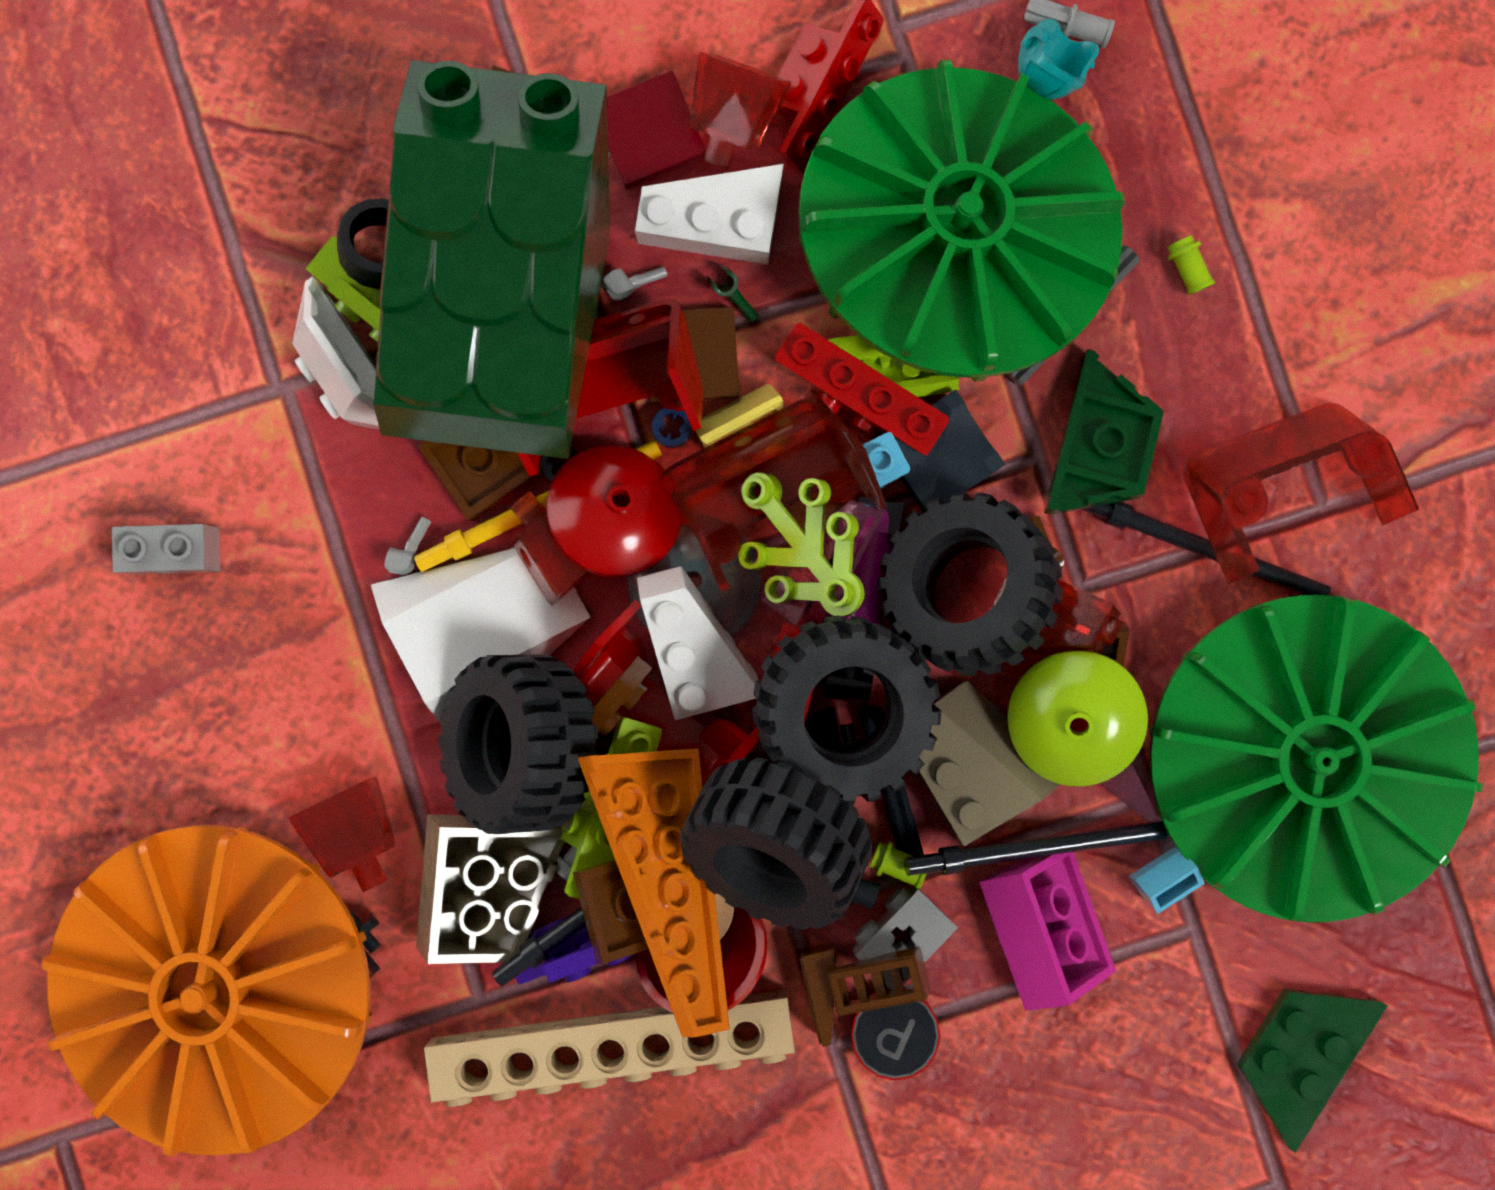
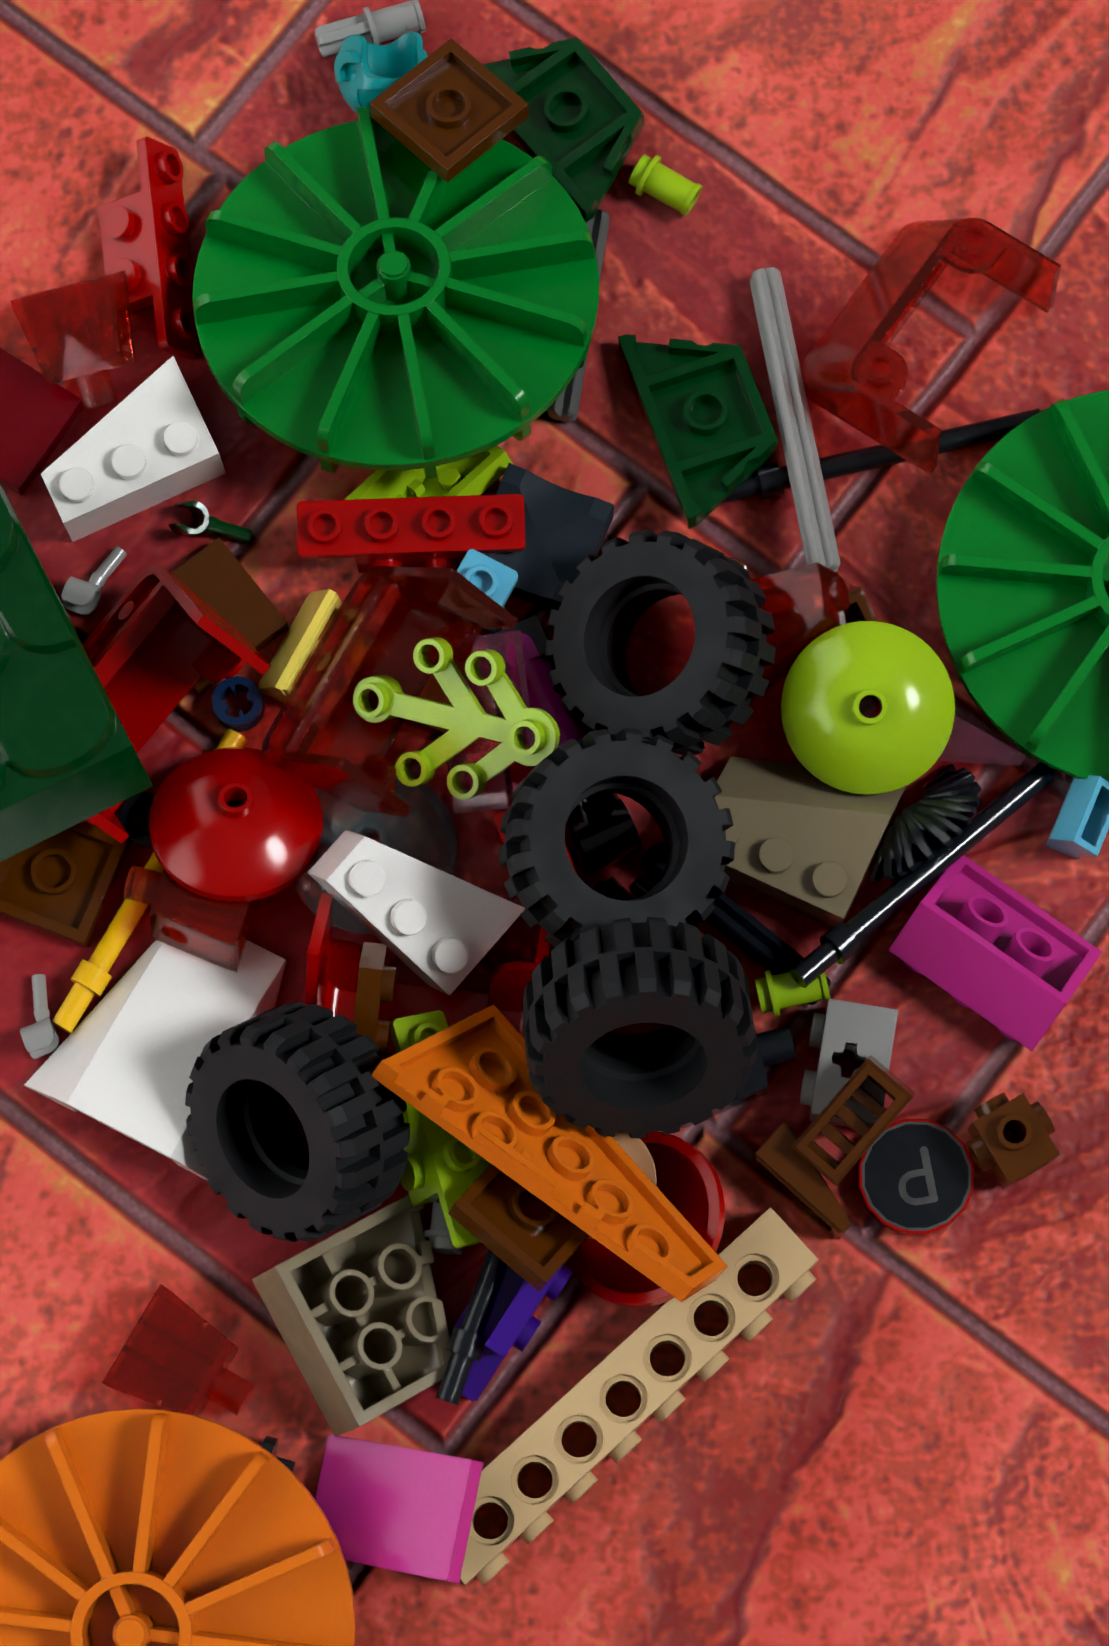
camera: 30 degrees left, 10 degrees down
none -> dark pink tile [315,1434,483,1584]
none -> reddish brown tile [369,38,529,183]
none -> dark green wing [482,37,645,222]
none -> light grey axle [750,267,841,577]
none -> black hair [870,764,981,882]
none -> reddish brown brick [966,1092,1060,1190]

